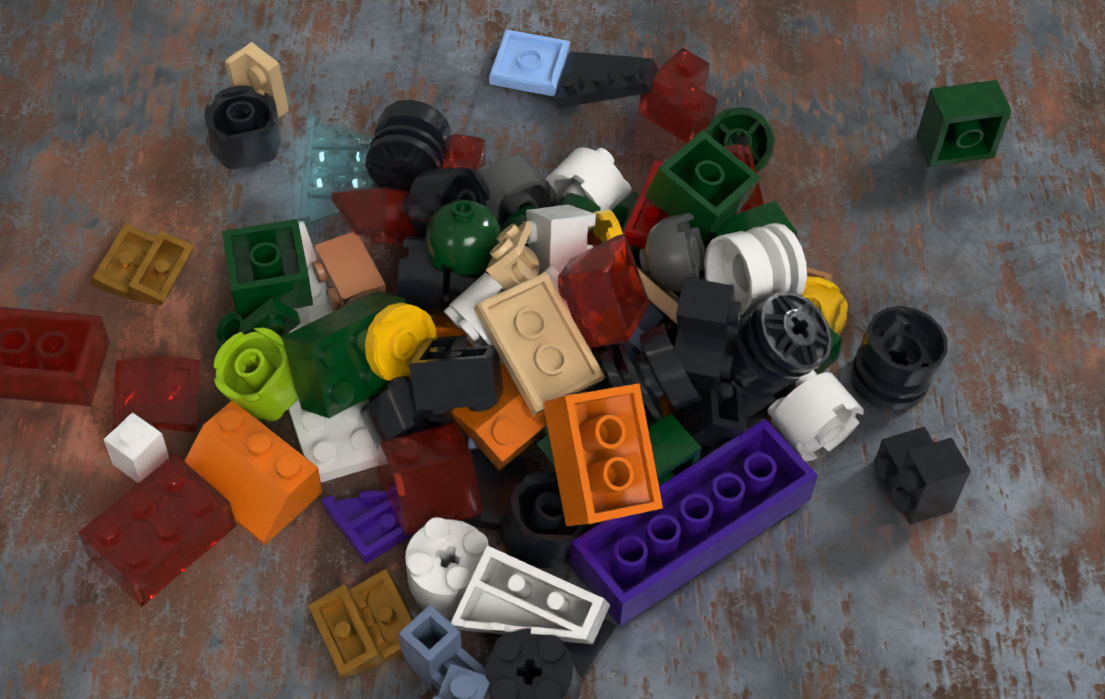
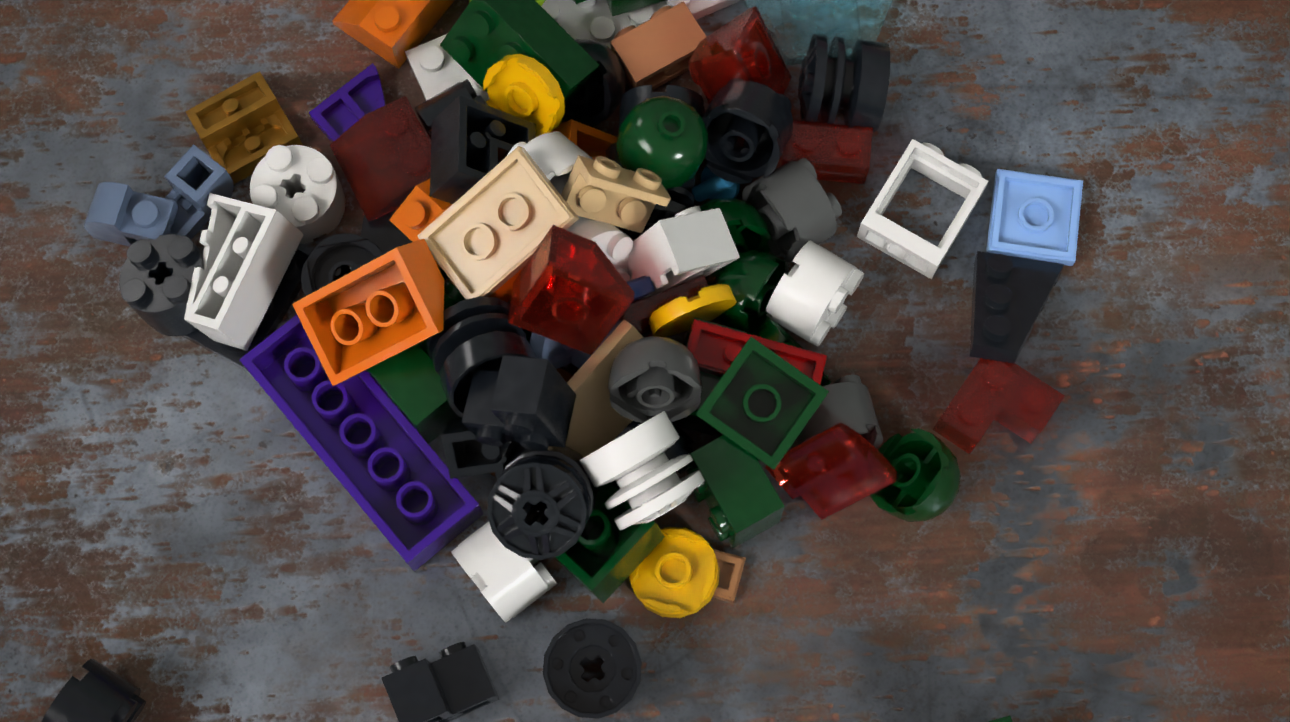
camera: 90 degrees right, 20 degrees up
none -> white window [857,139,989,279]

